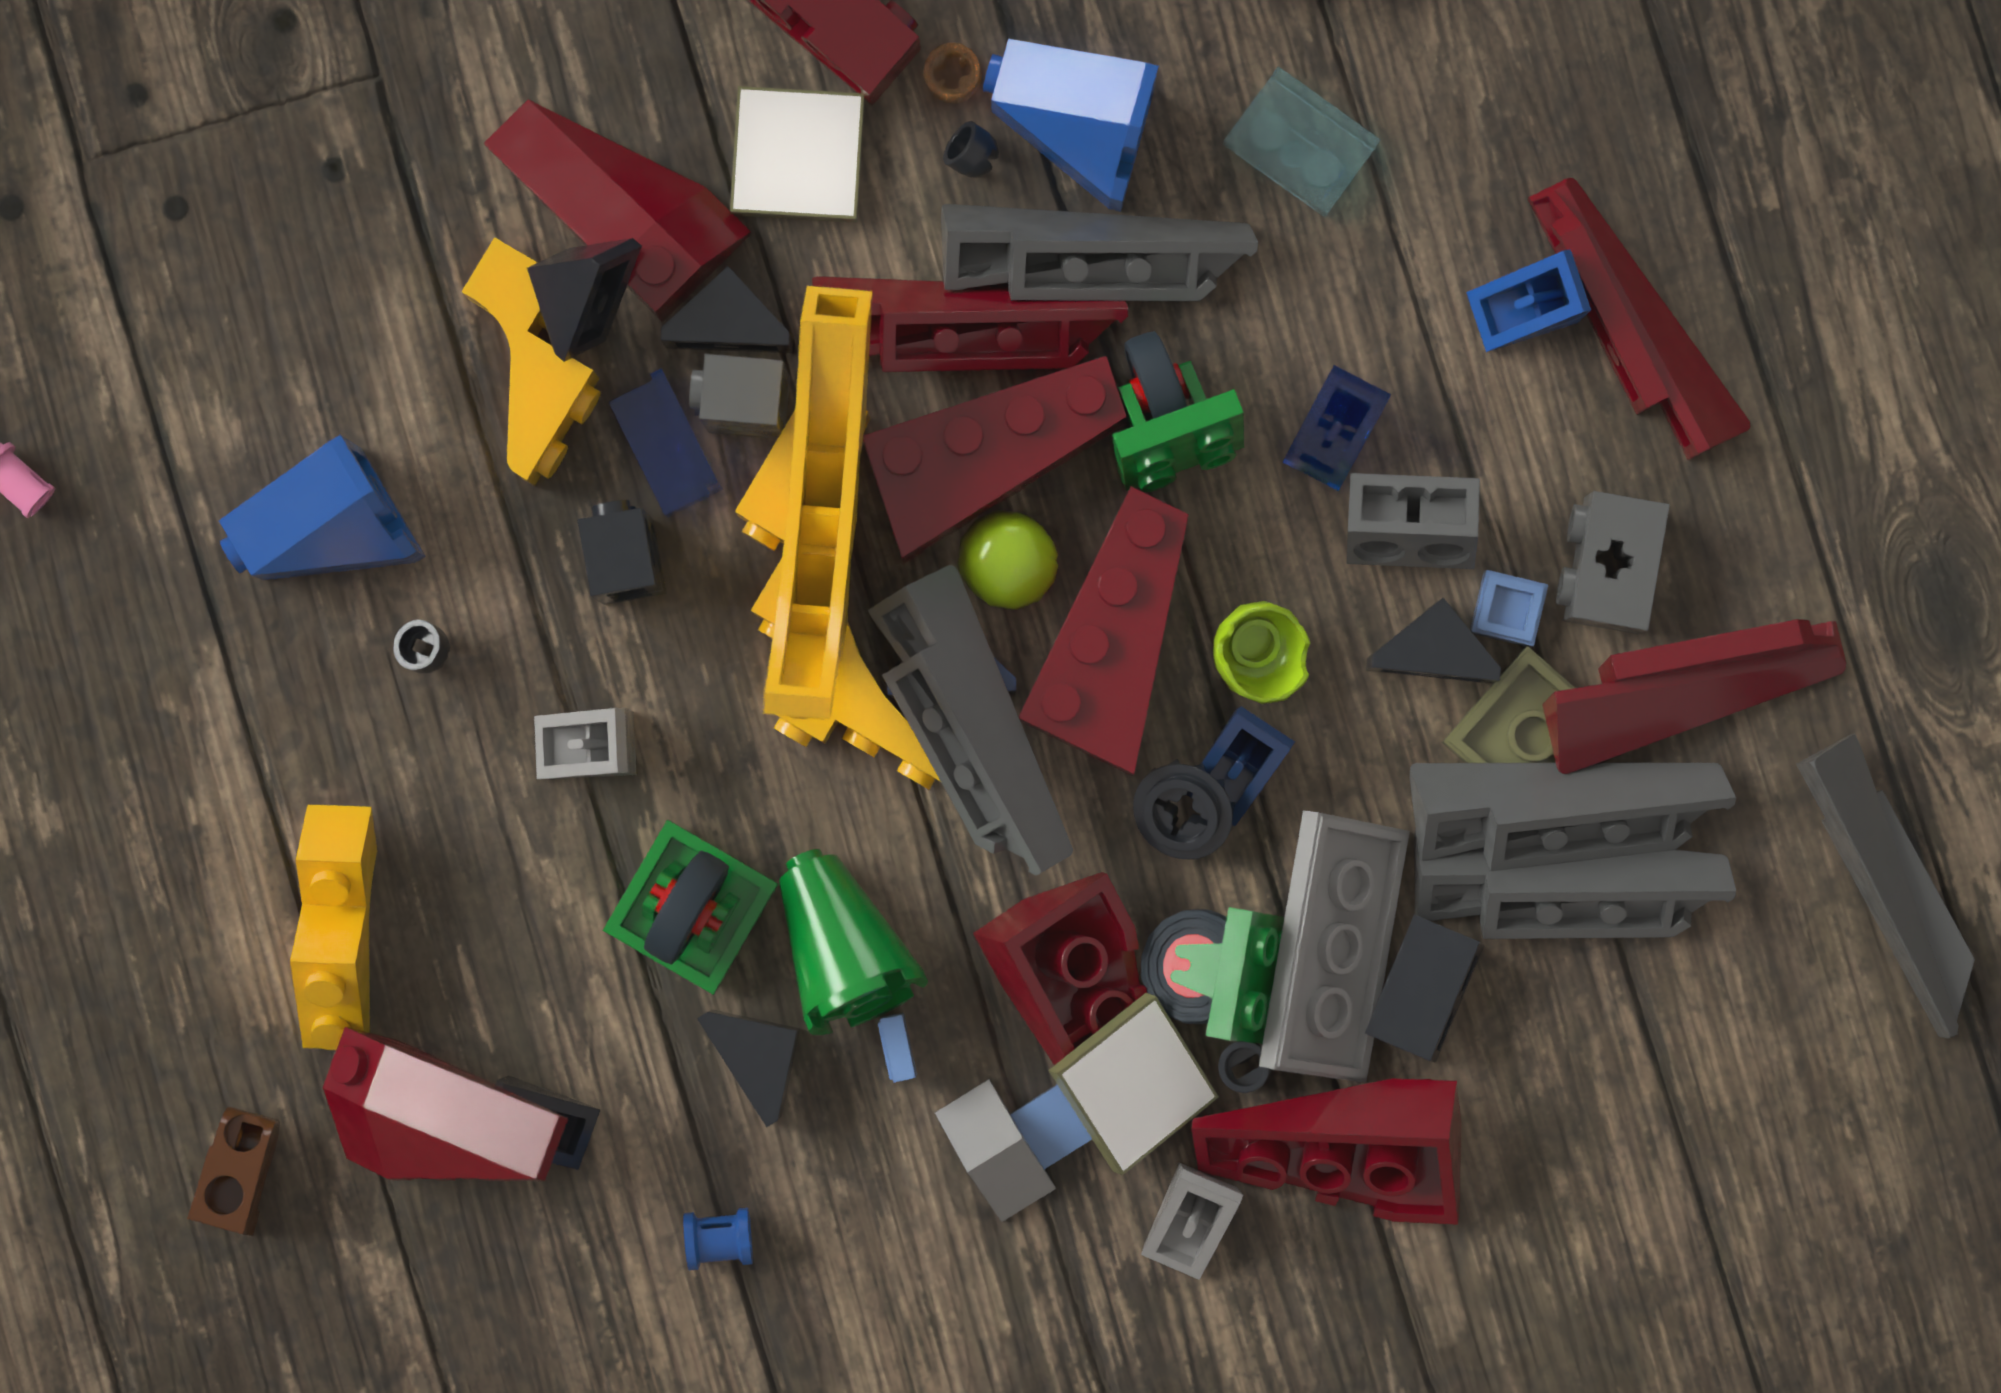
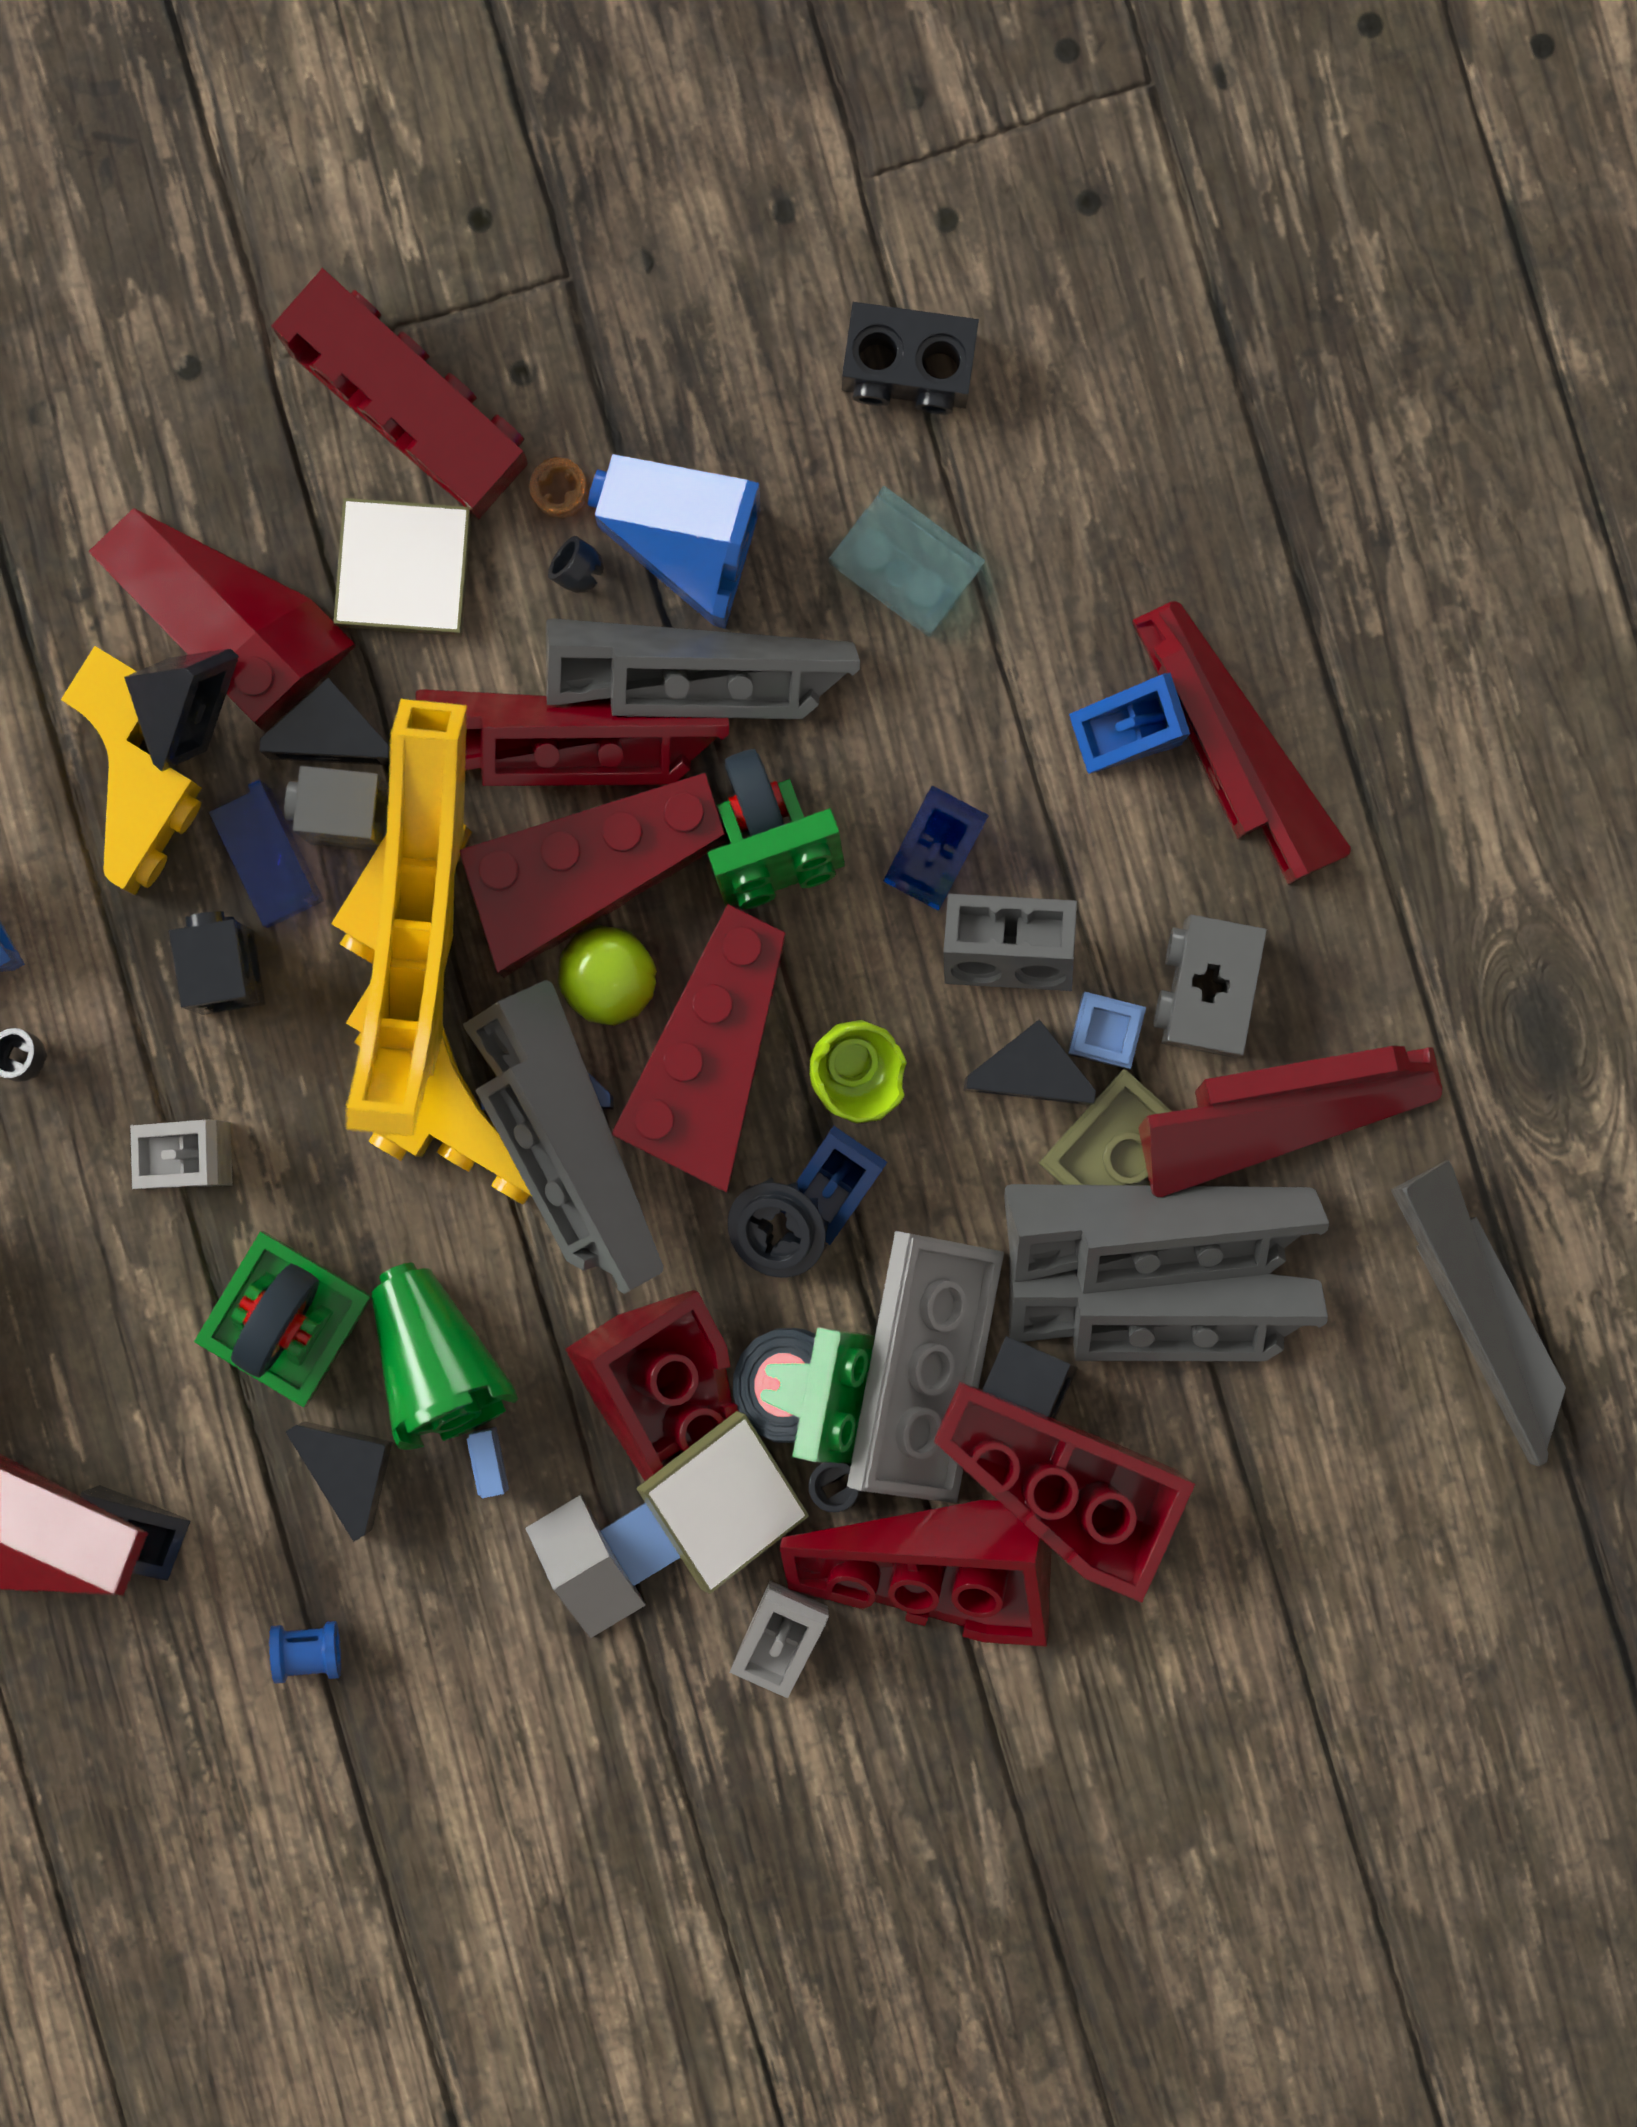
camera: 10 degrees left, 0 degrees up
none -> dark red wedge [933,1382,1195,1603]

